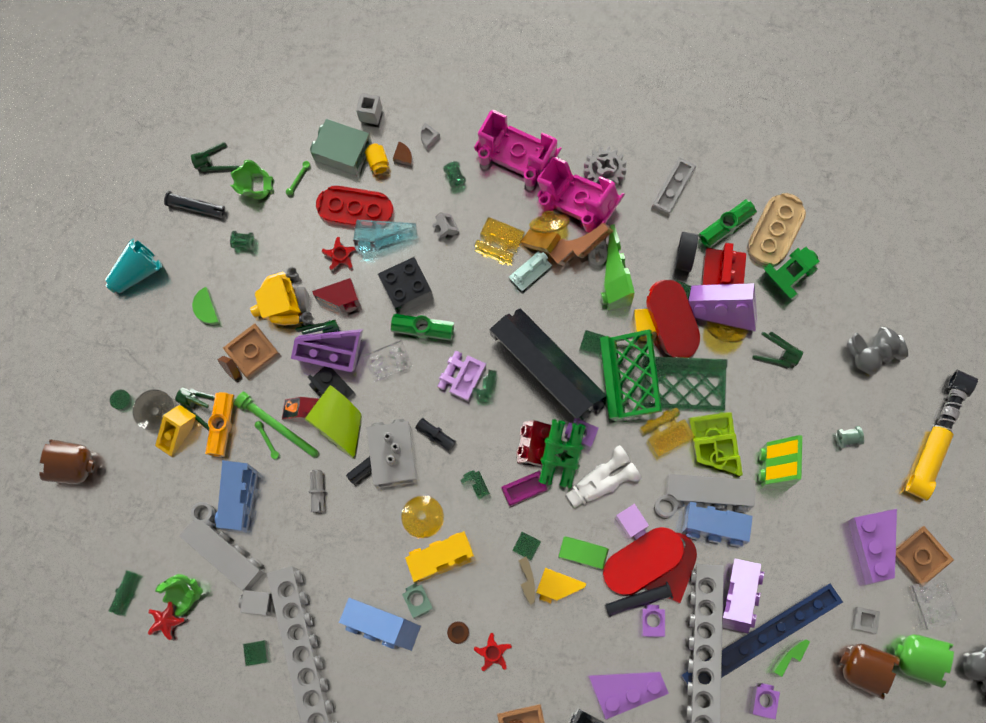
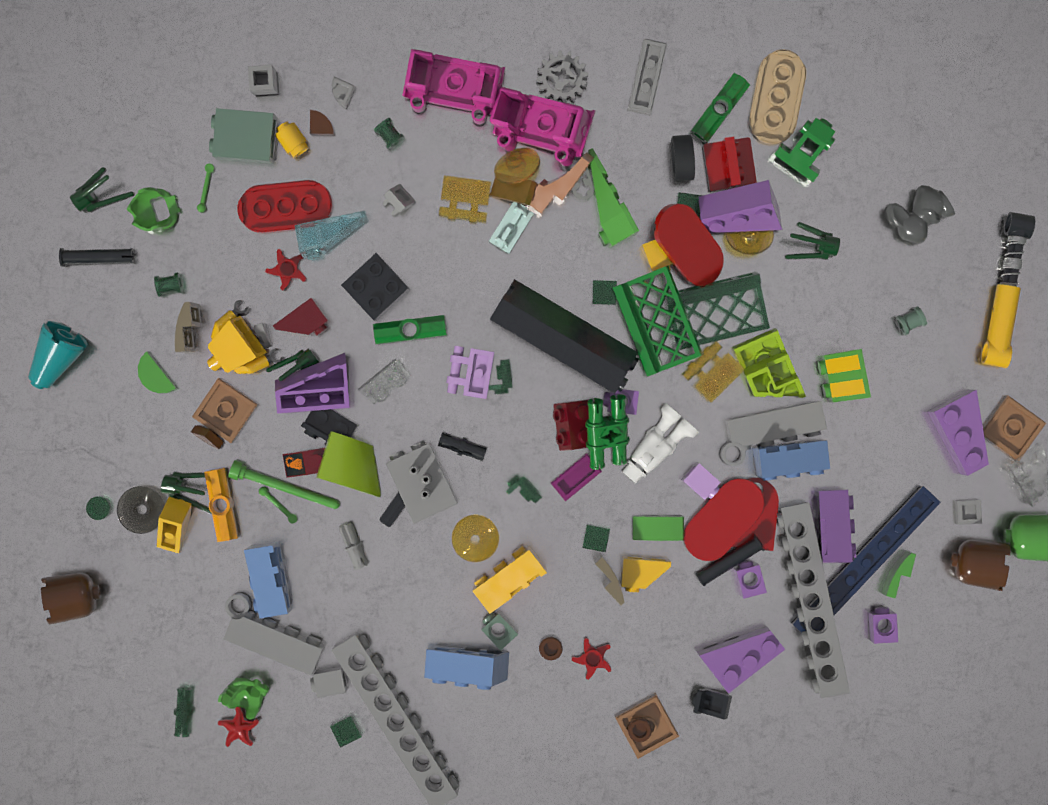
camera: 25 degrees left, 15 degrees up
none -> dark tan slope [175,302,201,353]

